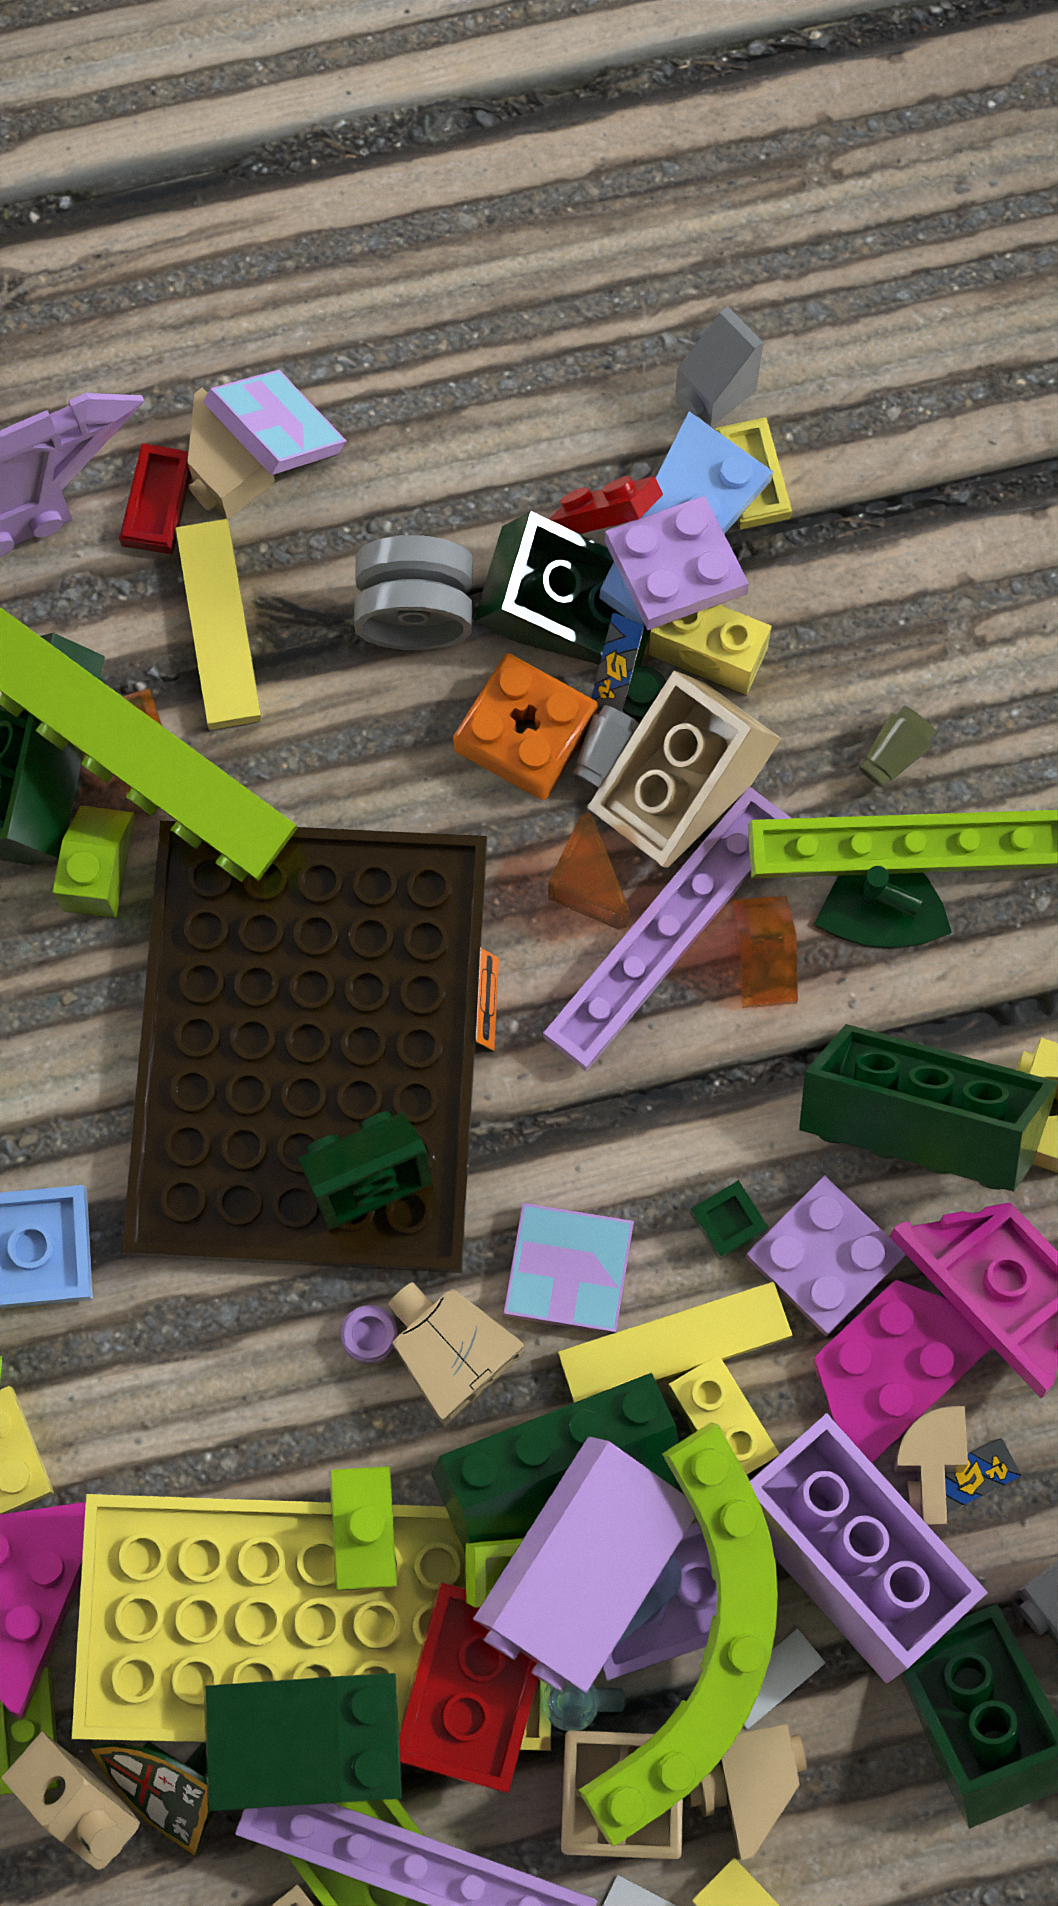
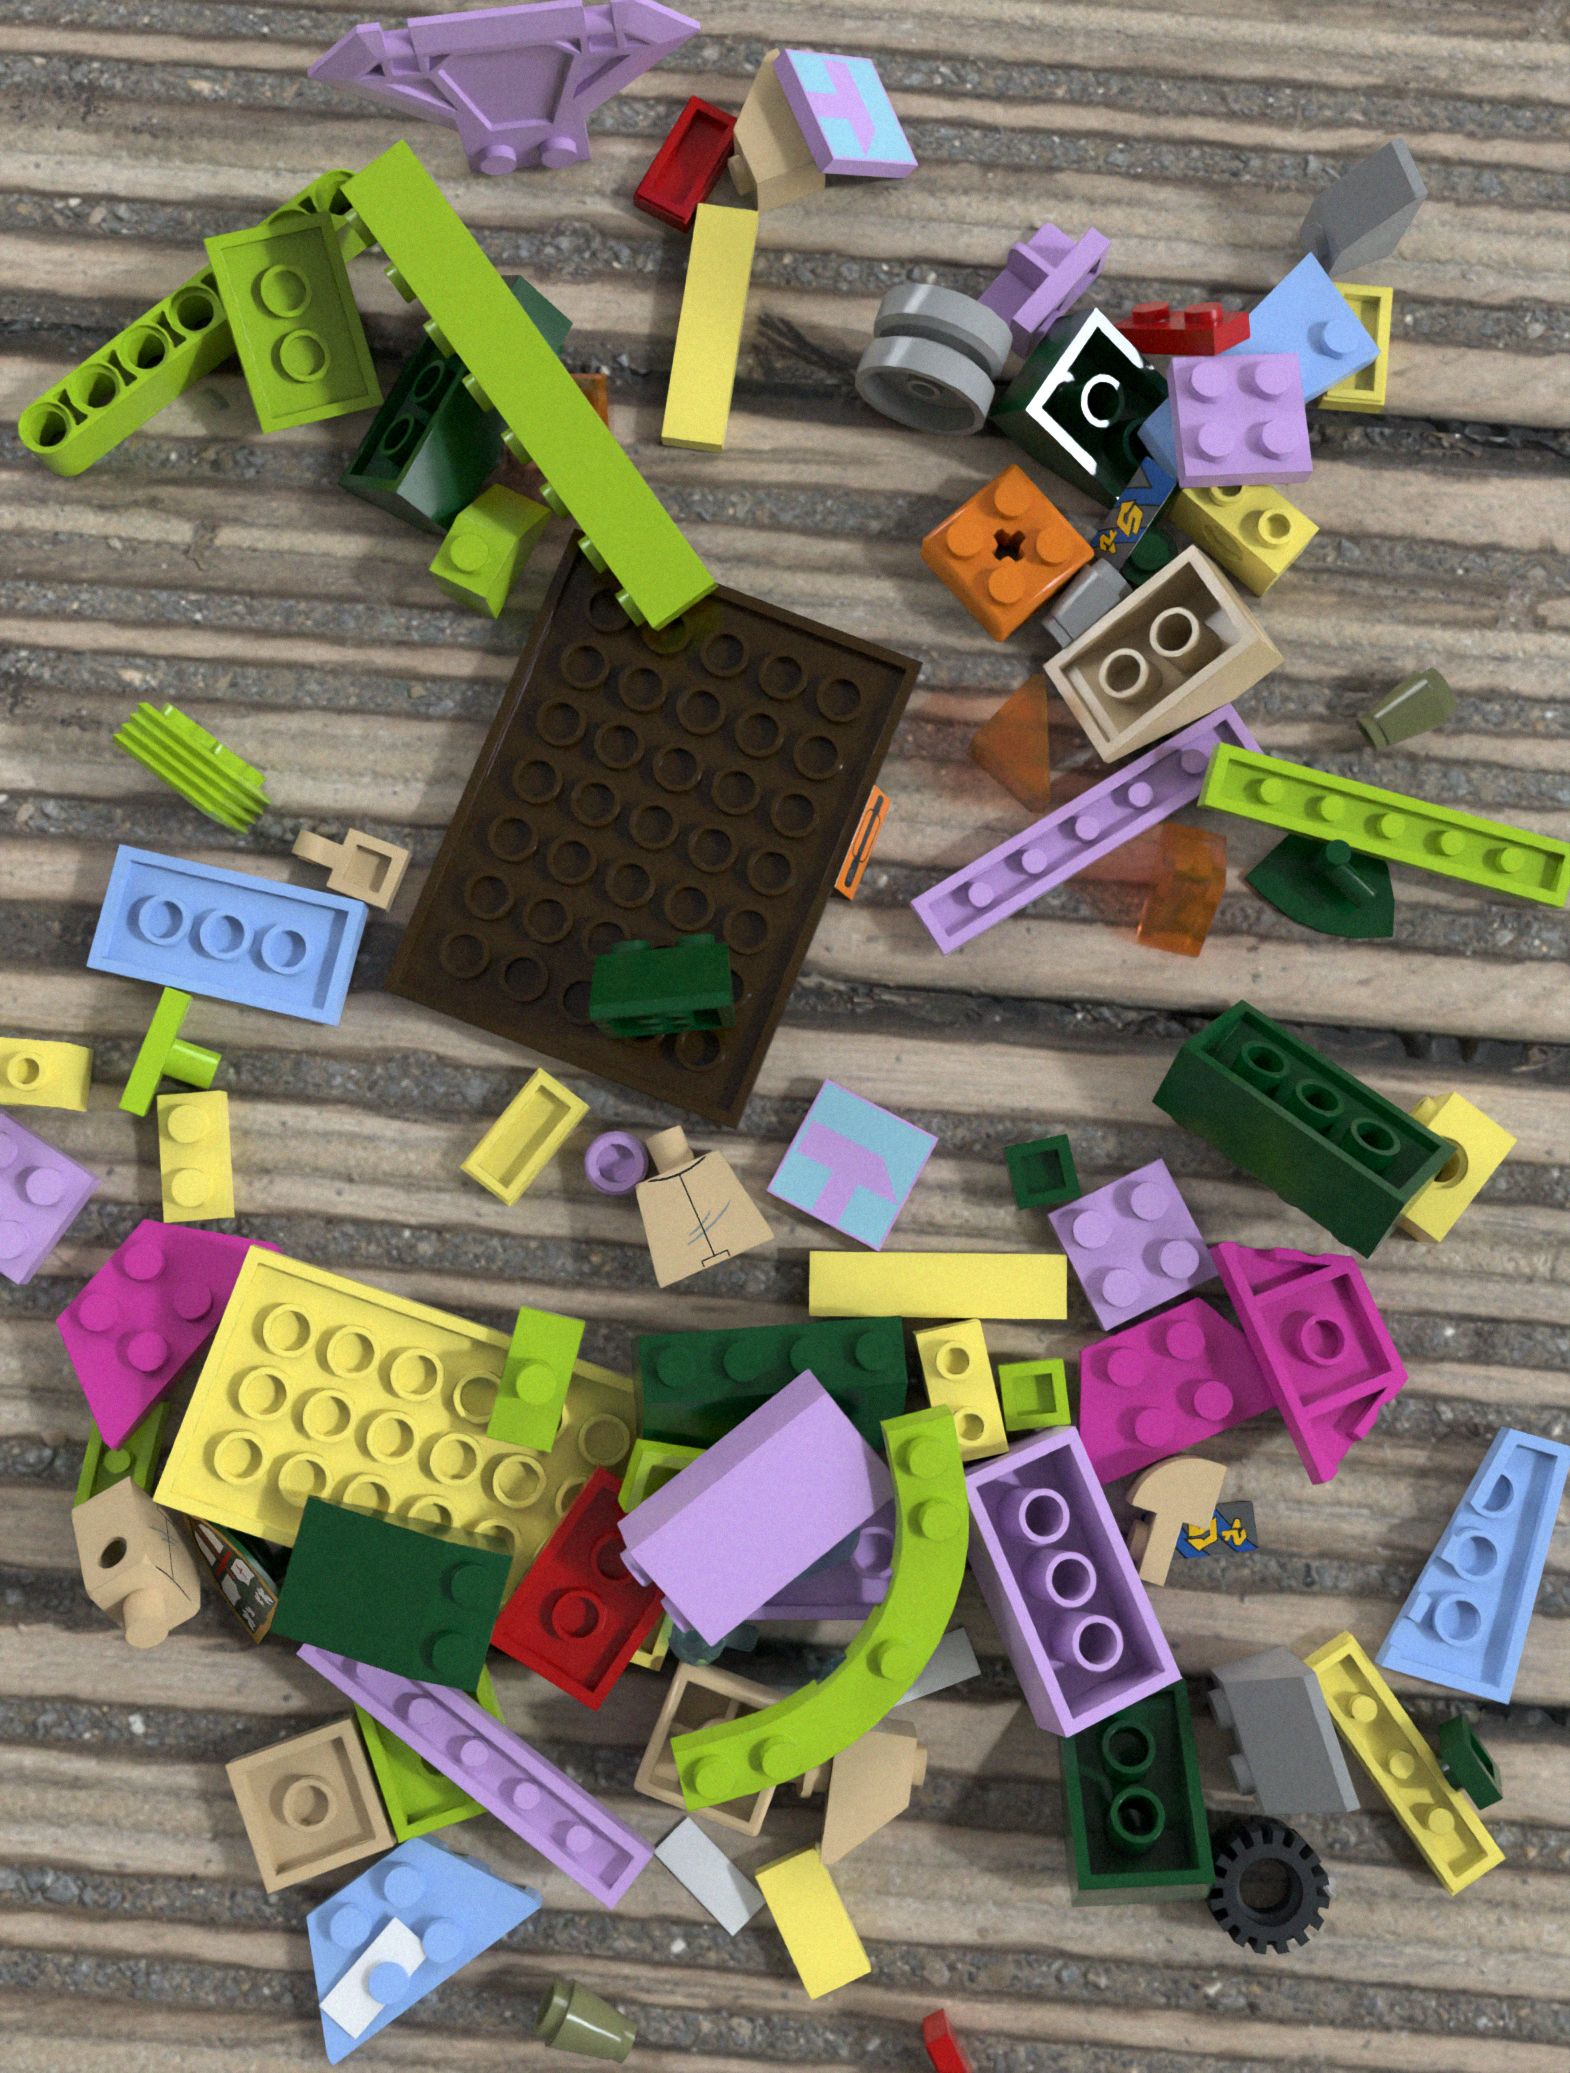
camera: 20 degrees right, 10 degrees up
none -> tan plate [291,828,412,913]
none -> light yellow tile [460,1067,591,1207]
none -> lavender panel [977,223,1111,360]
none -> lime plate [996,1357,1071,1432]

